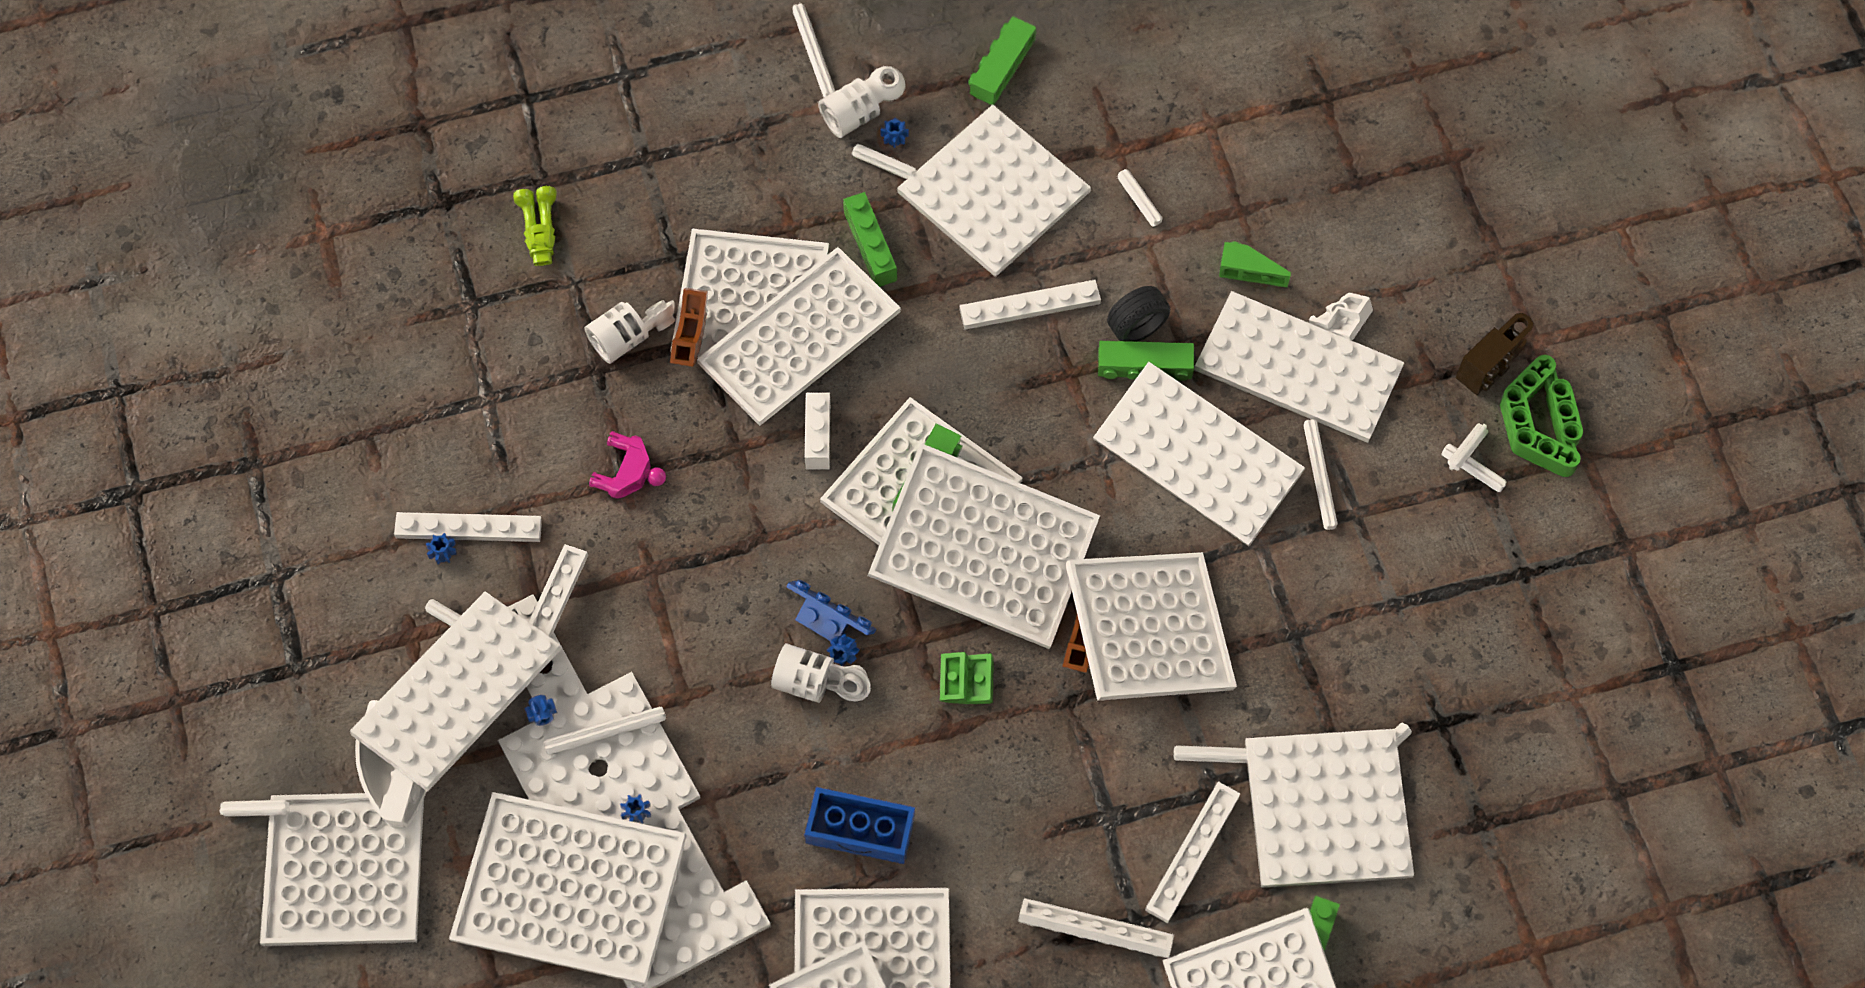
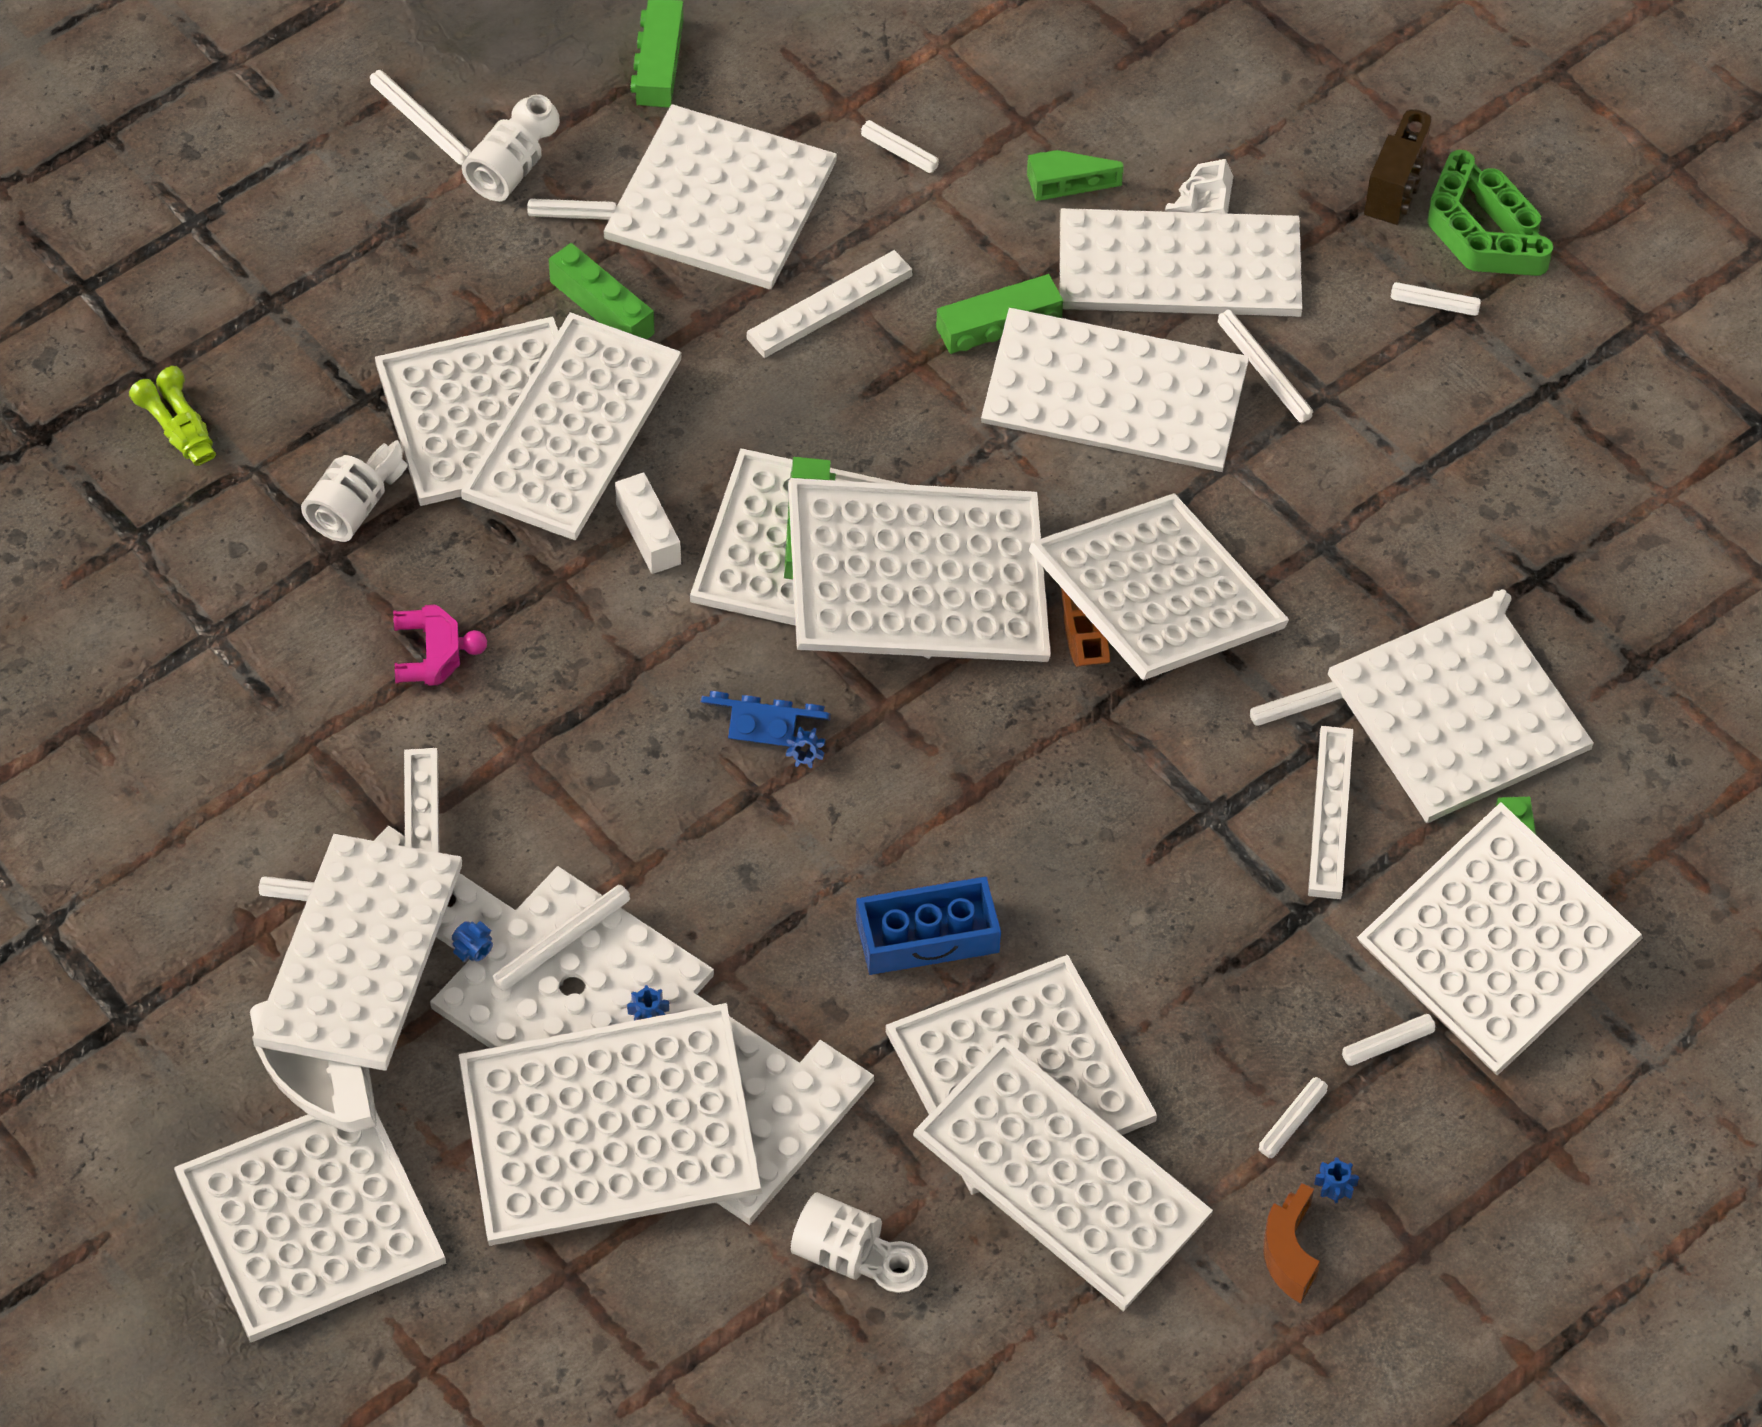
camera: 25 degrees left, 10 degrees down
white axle [220,800,290,817] -> none
white plate [394,512,542,542] -> none
blue gear [426,533,457,565] -> none
dark orange arch [670,288,708,367] -> none
white cylinder [771,644,871,703] -> none
blue gear [880,118,909,148] -> none
bright green slope [940,652,994,704] -> none
white plate [1018,898,1174,958] -> none
black tyre [1107,286,1171,342] -> none
white axle [1448,423,1488,471] -> none

